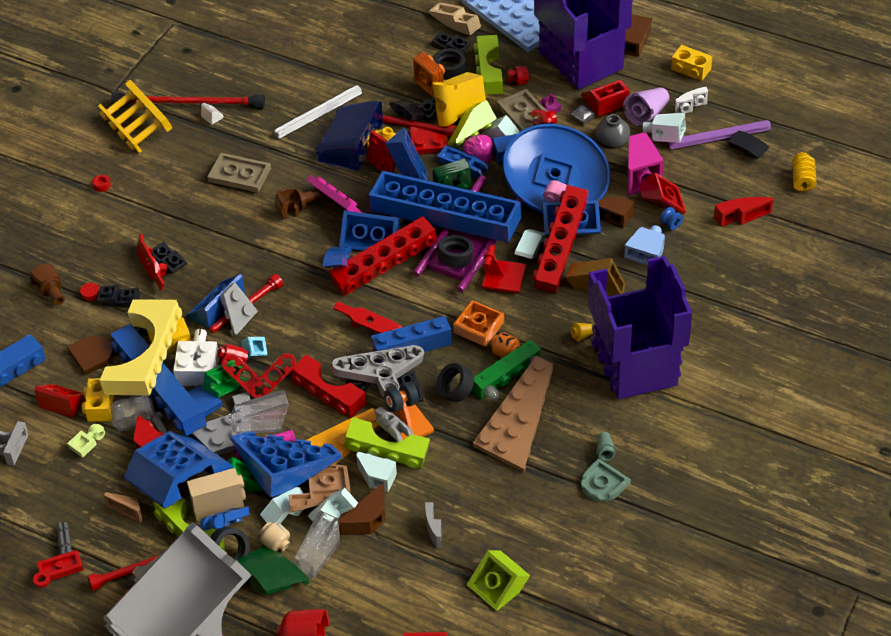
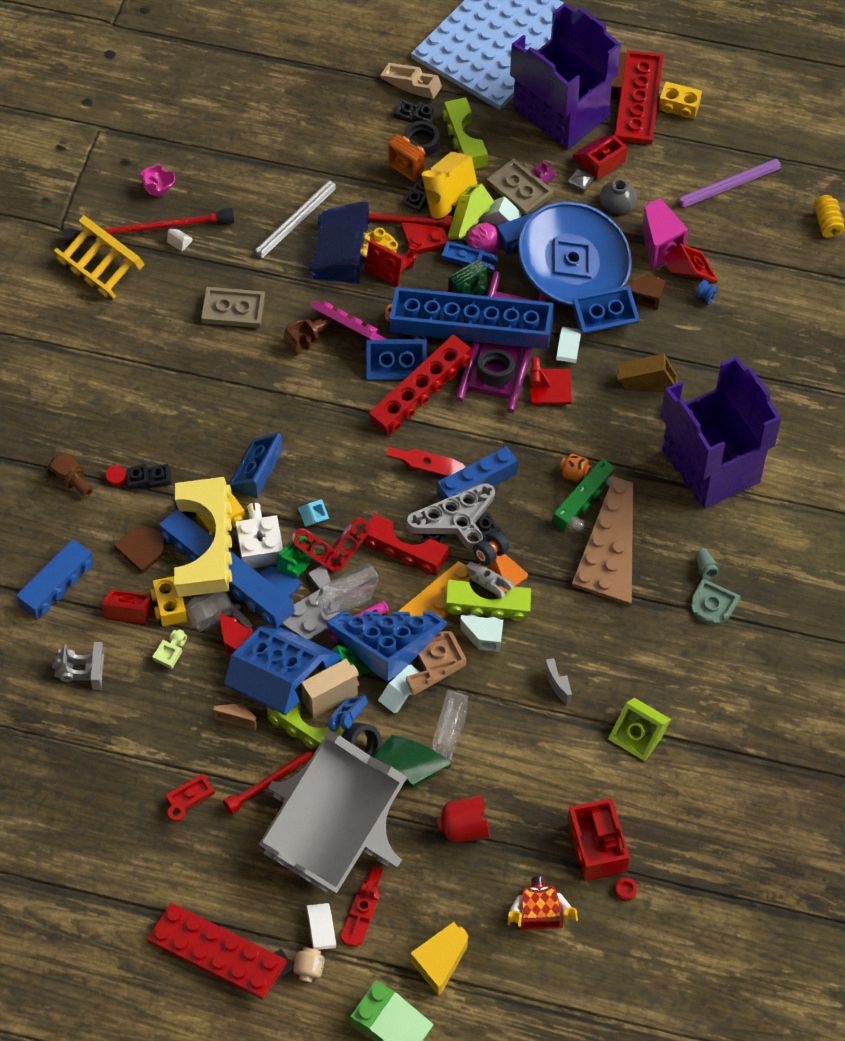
camera: 15 degrees left, 10 degrees up
dark grey axle [56,521,71,555] -> none
red tile [92,175,111,192] -> none
red piece [137,234,167,291] -> none
black slope [151,241,187,274] -> none
red piece [210,273,284,333] -> none
red brick [217,343,248,365] -> none
light grey wing [220,283,258,336] -> none
tan head [259,522,290,552] -> none
light aqua slope [308,488,358,531] -> none
blue slope [323,246,352,268] -> none
reddish brown slope [337,484,385,535] -> none
blue slope [385,128,428,181] -> none
black slope [389,100,426,121] -> none
black tyre [436,363,474,402] -> none
orange brick [453,300,504,346] -> none
red piece [506,66,529,86] -> none
red piece [530,109,557,125] -> none
red brick [532,185,589,294] -> none
bright pink plate [543,180,567,202] -> none
yellow cone [571,323,594,342] -> none
lavender cone [623,87,669,127] -> none
light blue torso [624,225,665,265] -> none
light aqua torso [643,113,686,143] -> none
white slope [675,87,708,113] -> none
red slope [714,197,774,227] -> none
black slope [728,130,769,159] -> none
none -> dark pink hair [140,164,175,197]
none -> red plate [615,50,664,145]

